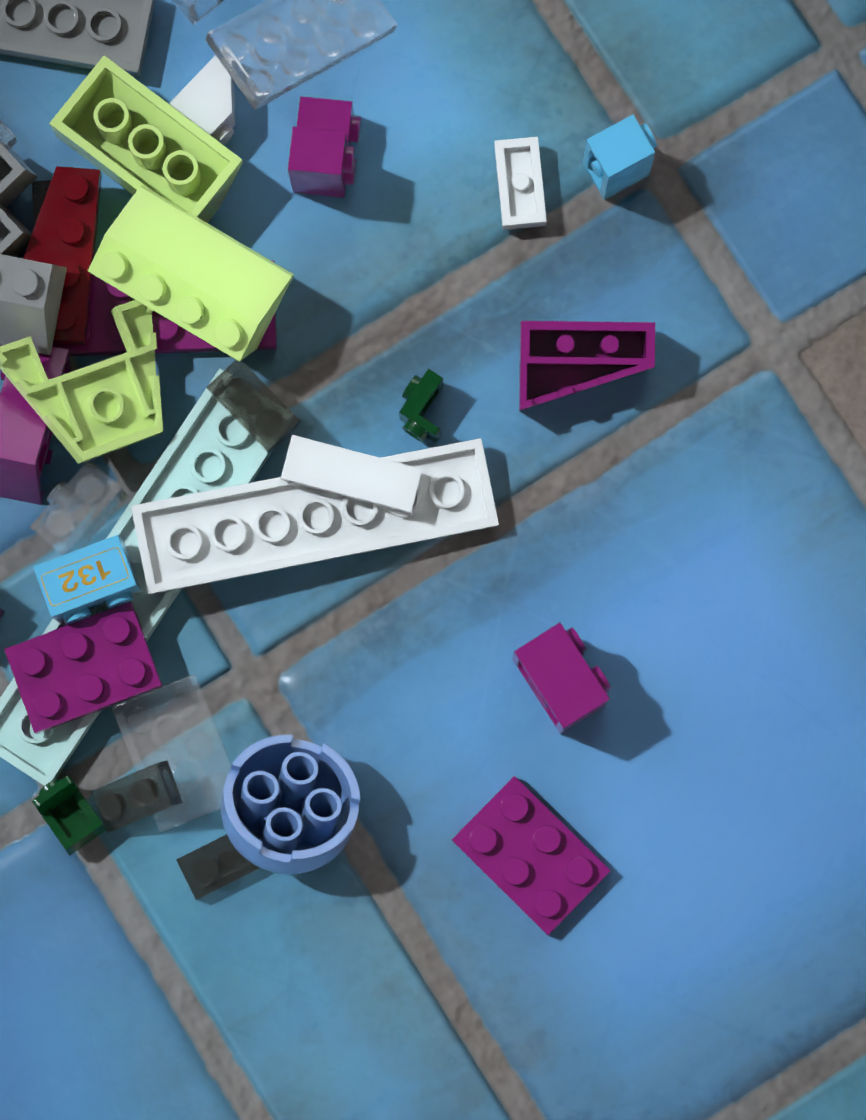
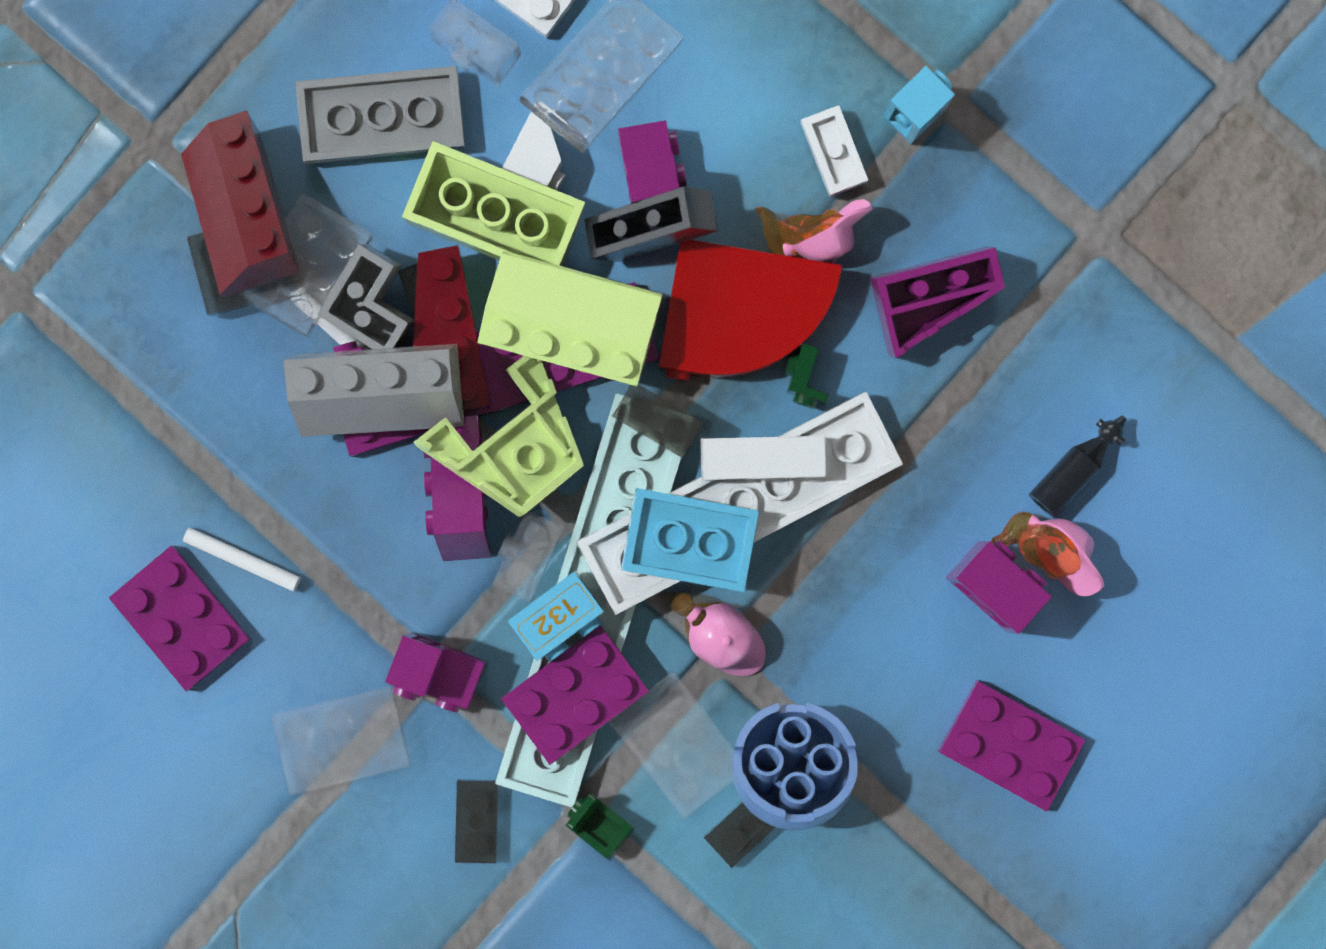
camera: 20 degrees left, 5 degrees up
clear smoke plate [92,760,183,833] -> none
none -> black brick [584,186,718,262]
none -> medium azure plate [621,488,759,592]
none -> red brick [659,240,842,382]
none -> bright pink hair [668,592,766,676]
none -> hair [755,199,873,264]
none -> clear orange hair [991,512,1104,596]
none -> black wheel [1028,415,1127,519]

